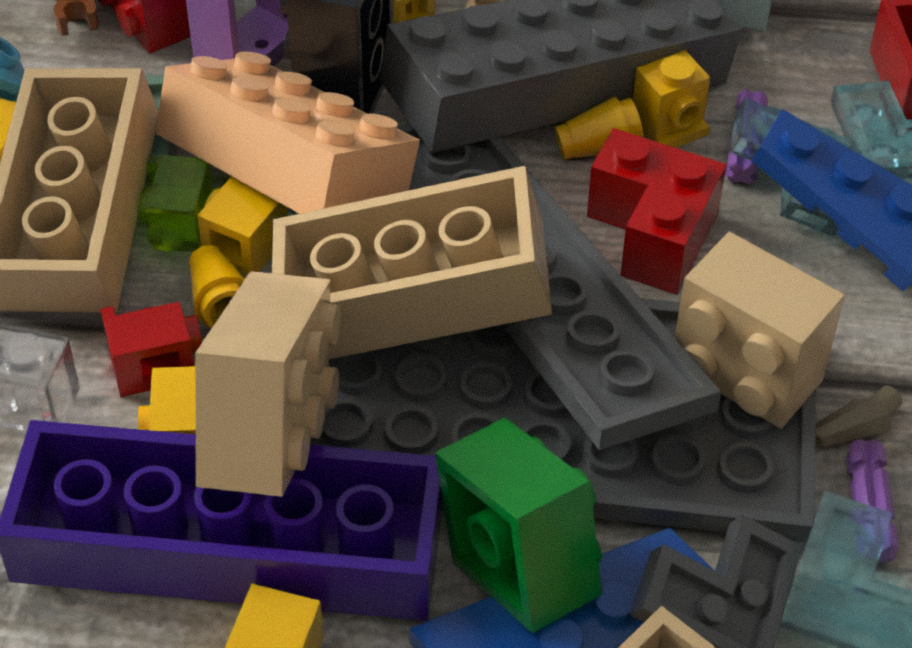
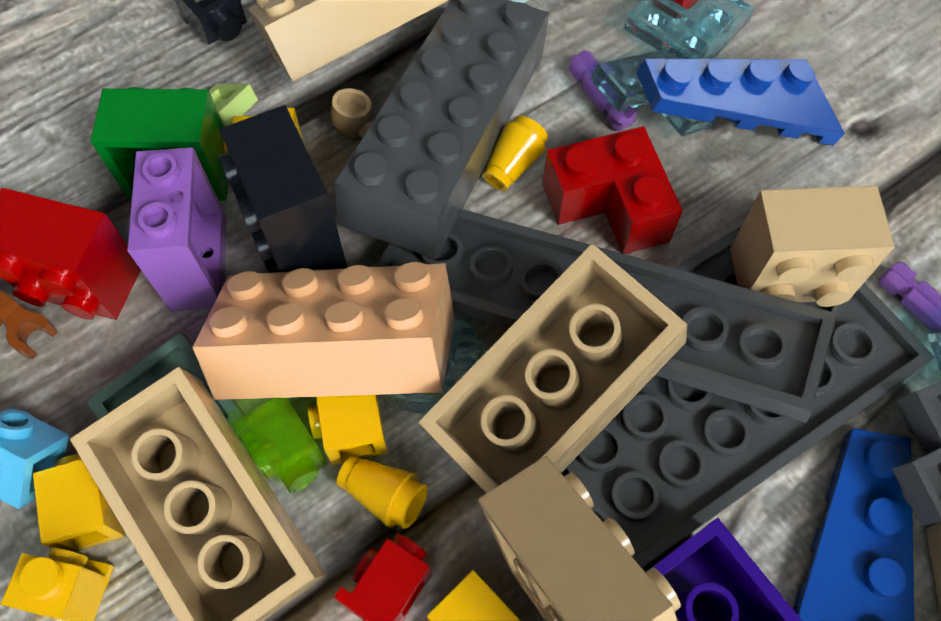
camera: 40 degrees left, 15 degrees up
green brick [435,418,602,633] -> none
yellow brick [633,50,710,148] -> none

